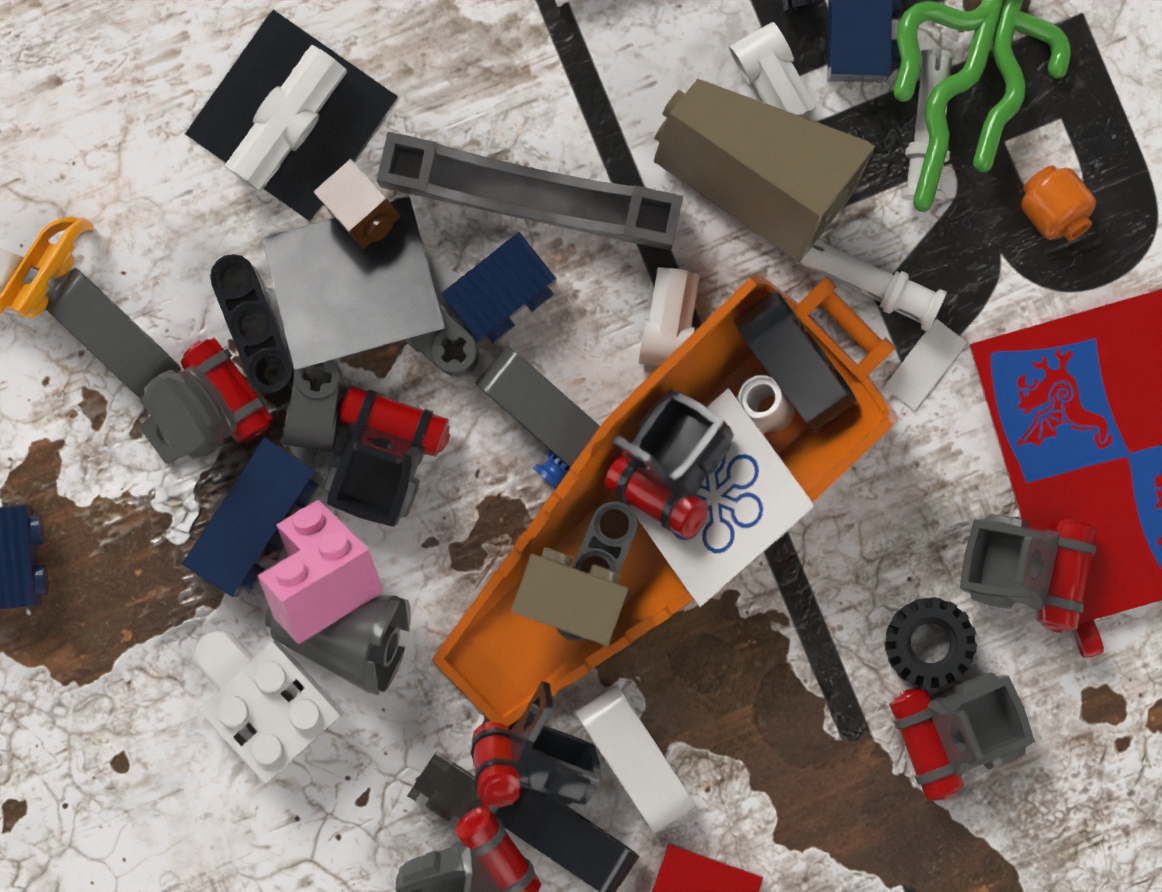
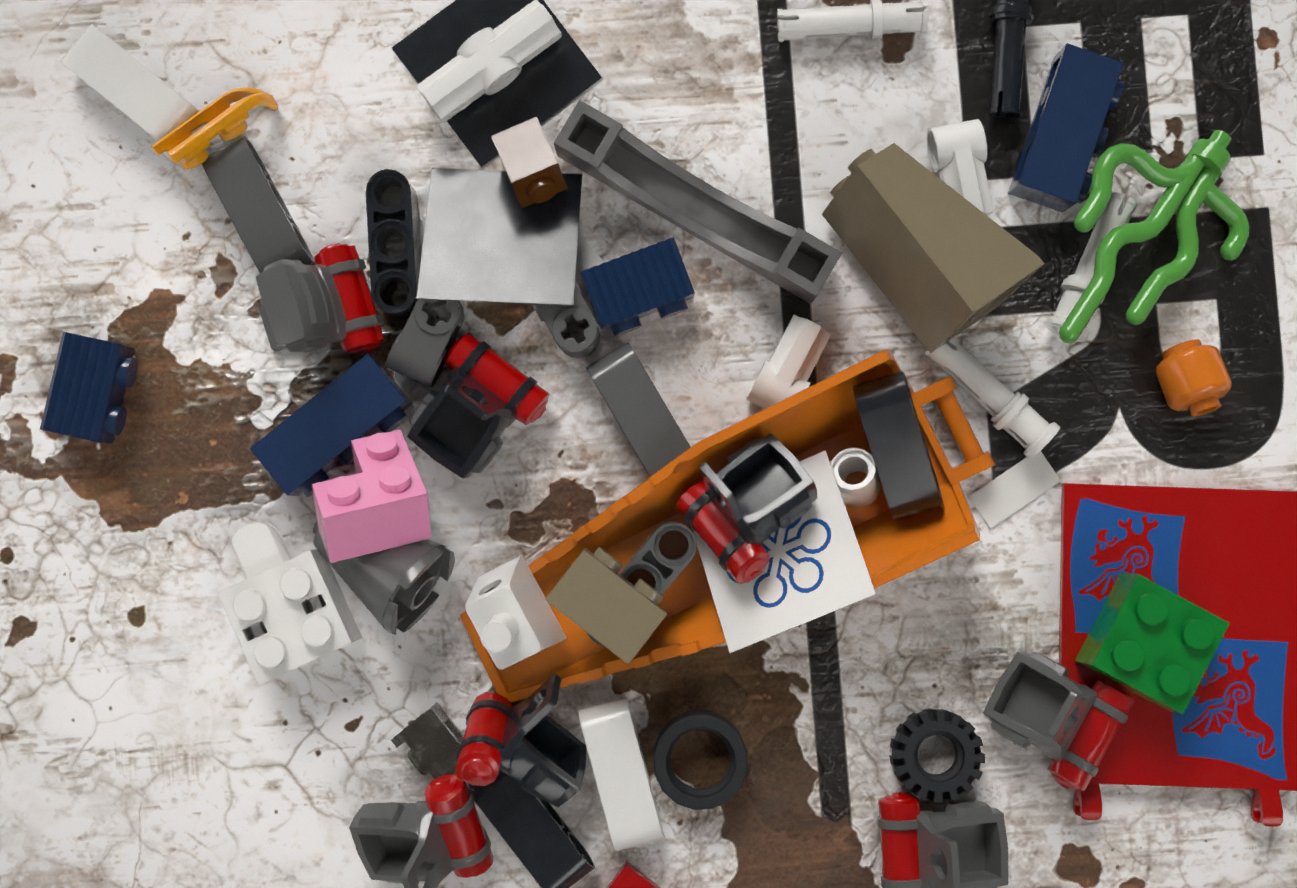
camera: 20 degrees right, 0 degrees up
blue bush [533,450,570,489] -> none
none -> white torso [465,555,567,670]
none -> black tyre [653,710,748,810]
none -> green brick [1075,573,1230,714]

